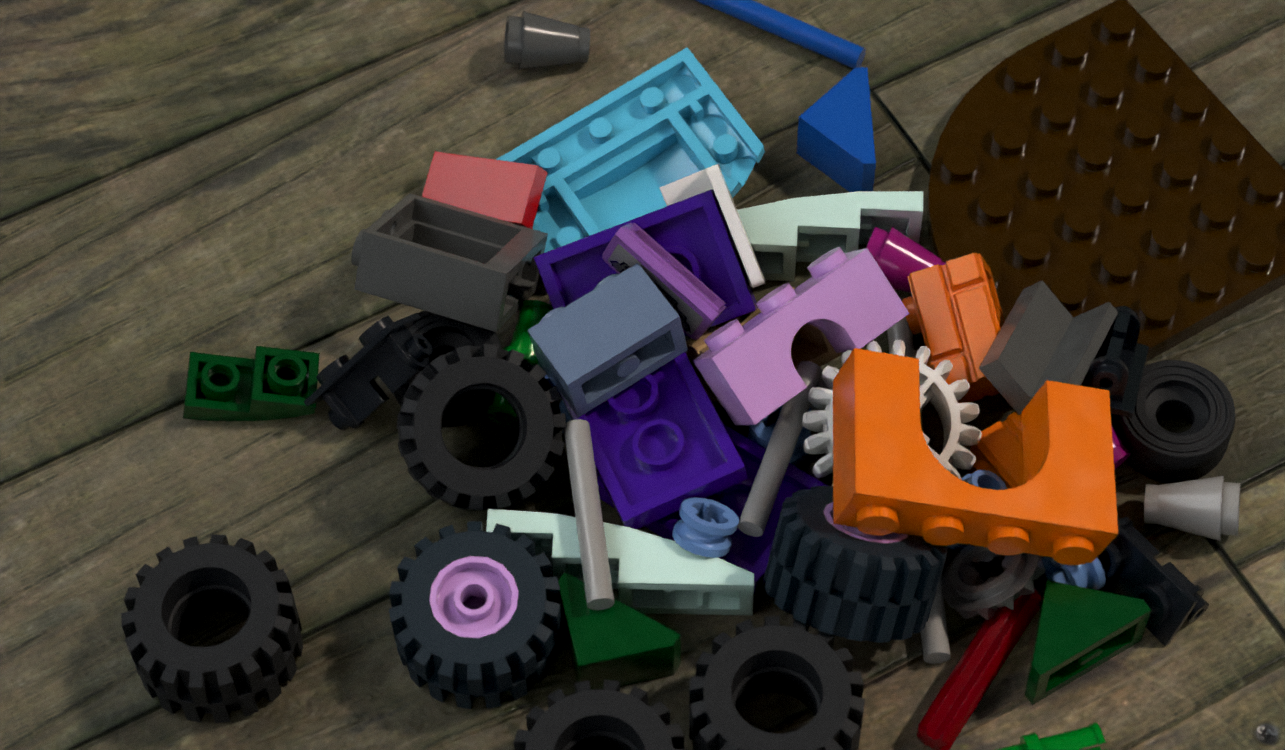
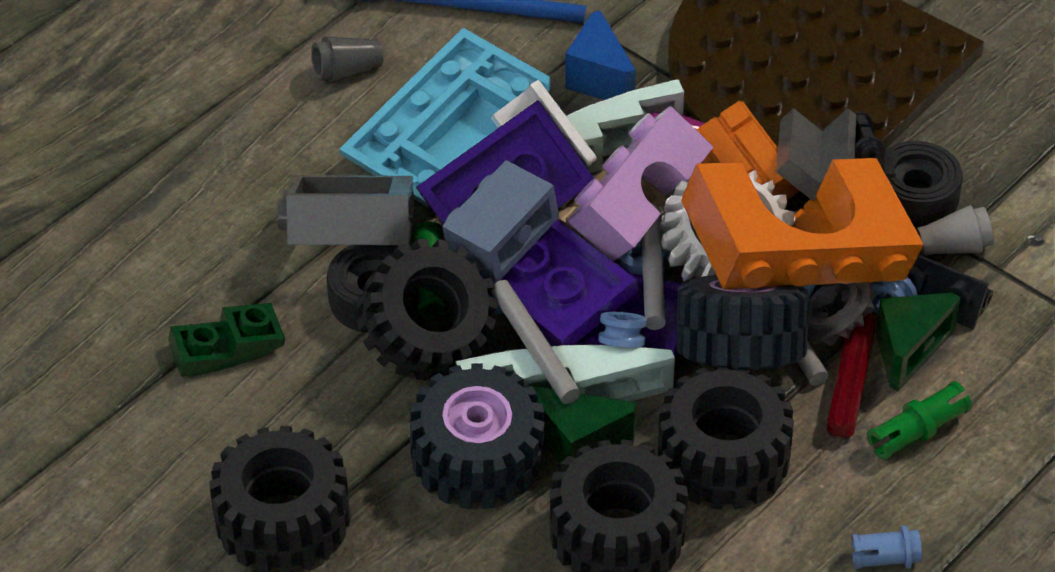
camera: 20 degrees left, 10 degrees down
black hinge [304,313,433,431] -> none
tile [422,151,548,229] -> none
medium lavender slope [602,223,727,340] -> none

